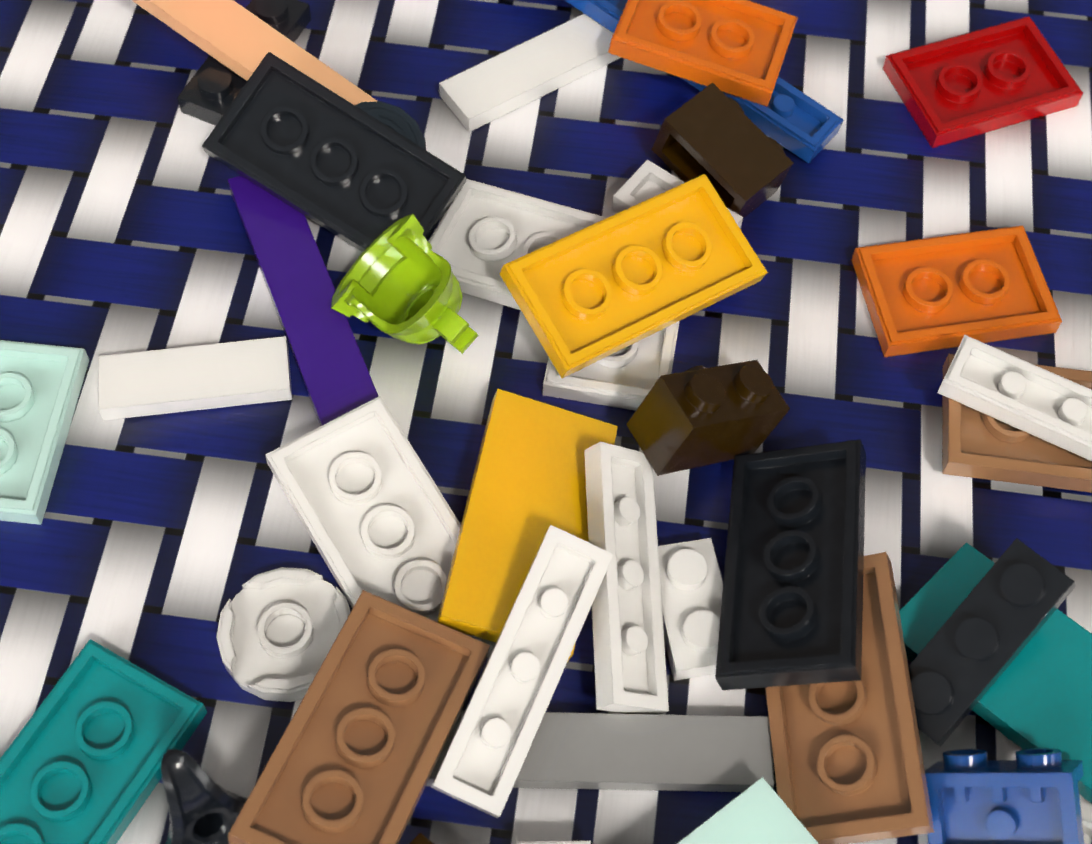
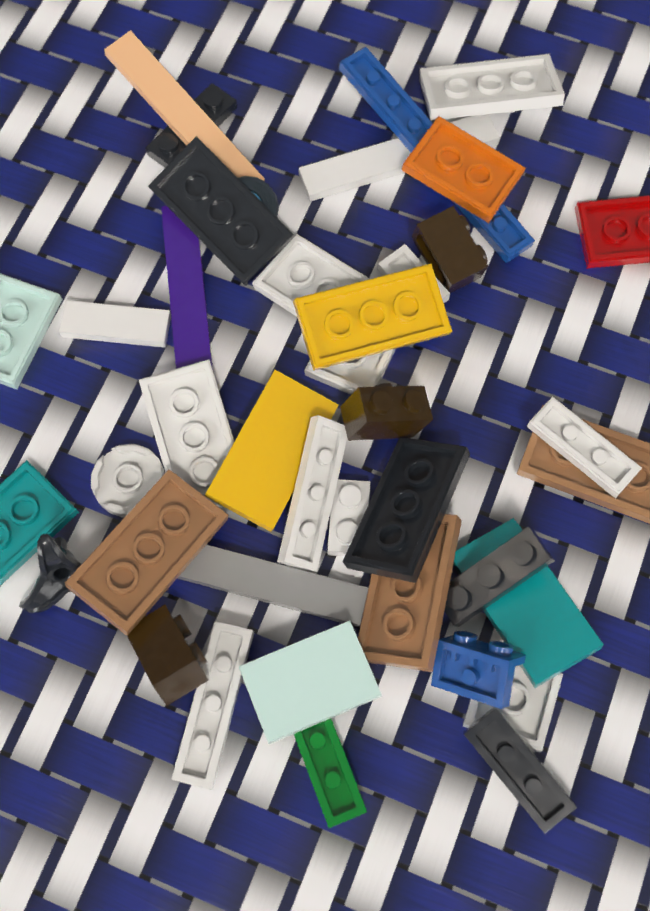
camera: 20 degrees right, 10 degrees up
lime helmet [331,214,478,354] -> none
white plate [431,525,614,818] -> none
orange tile [851,225,1062,357] -> none

